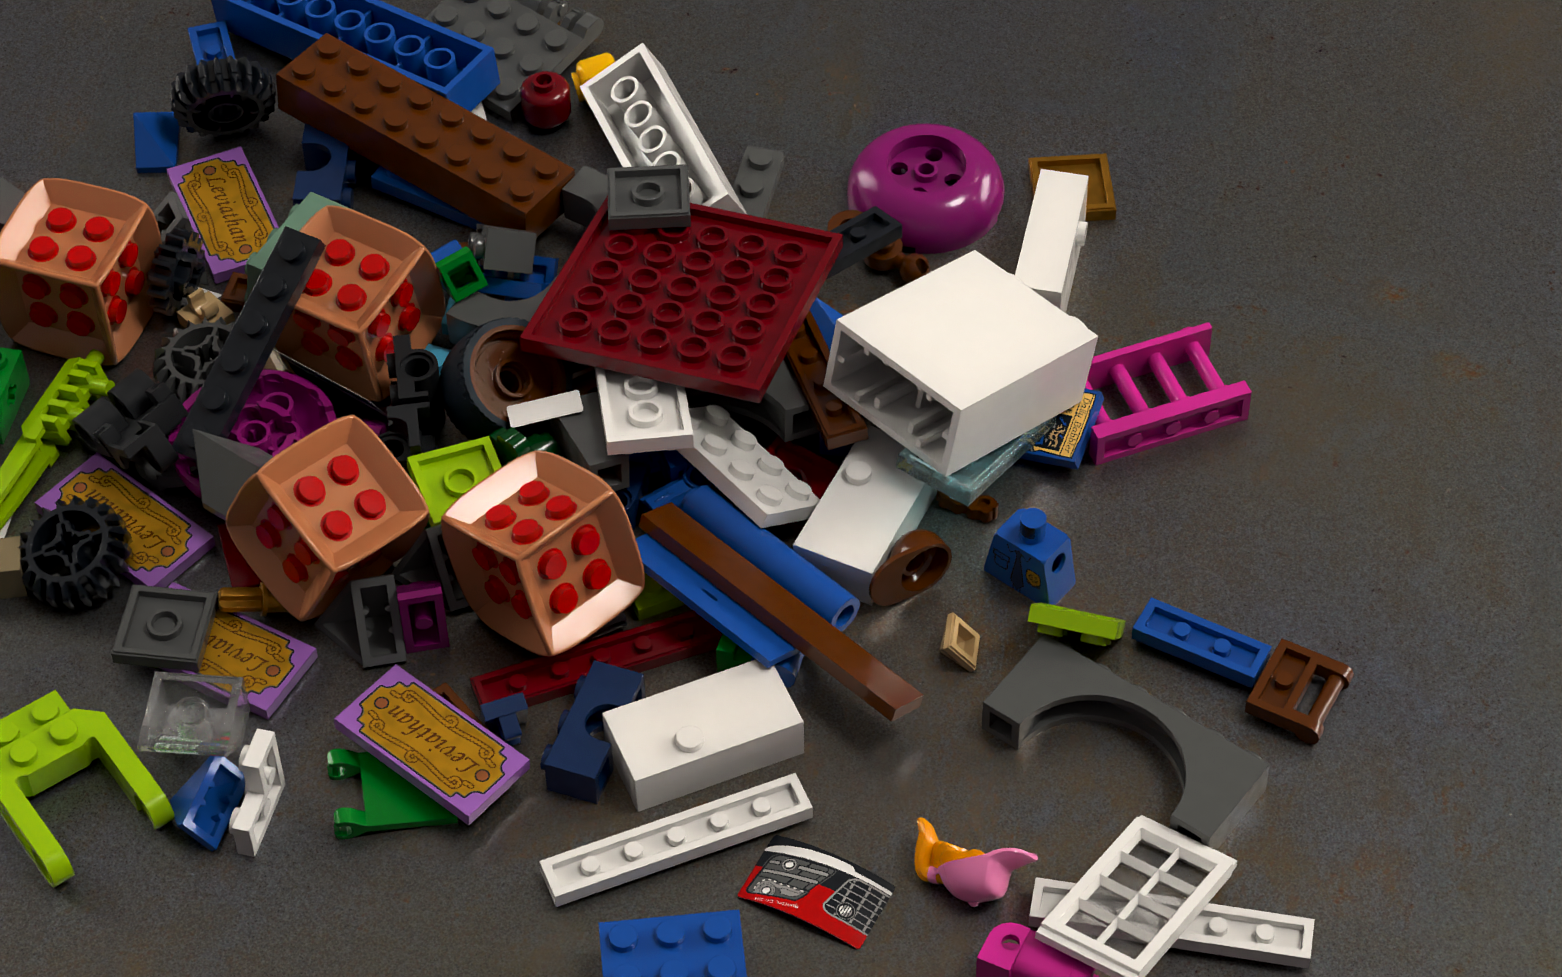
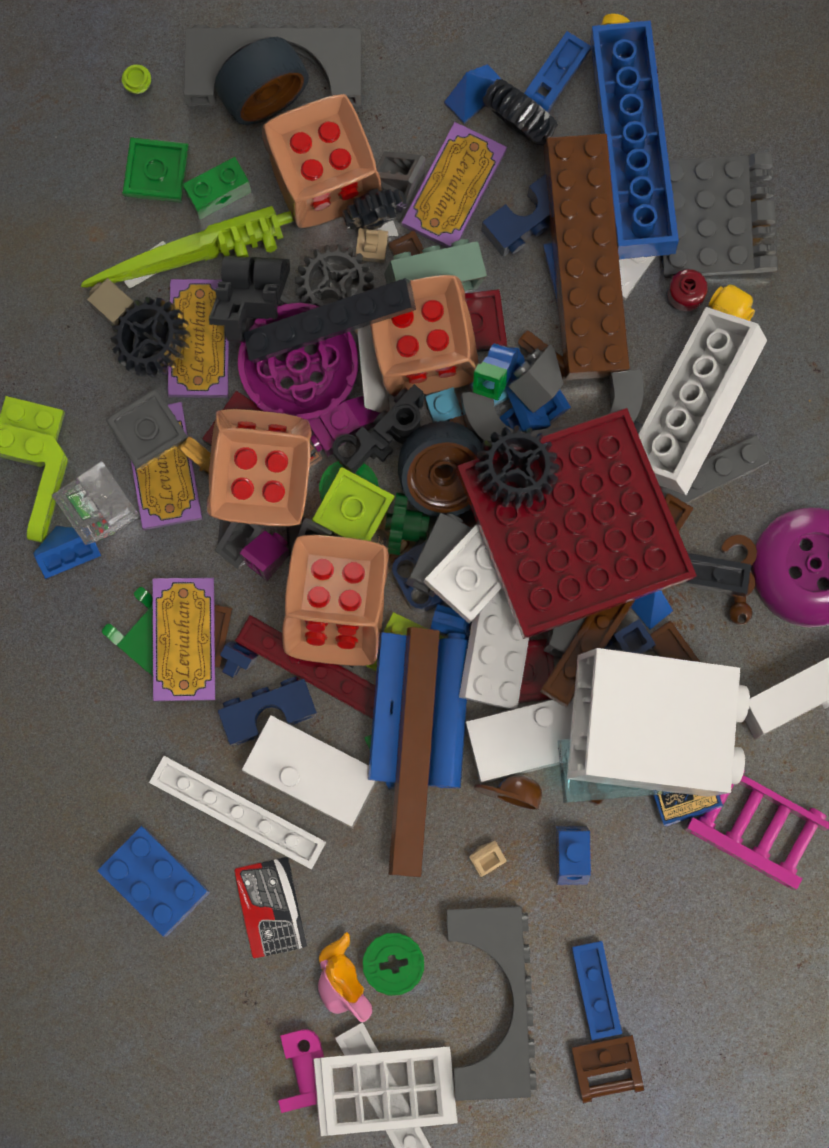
camera: 50 degrees right, 30 degrees up
dark grey slope [193,429,273,521] -> none
white plate [229,728,285,857] -> none
white sticker [507,390,583,428] -> none
dark grey tile [607,164,691,231] -> none
lime plate [1028,602,1126,646] -> none
none -> green piece [363,933,424,996]
none -> black gear [475,425,559,509]

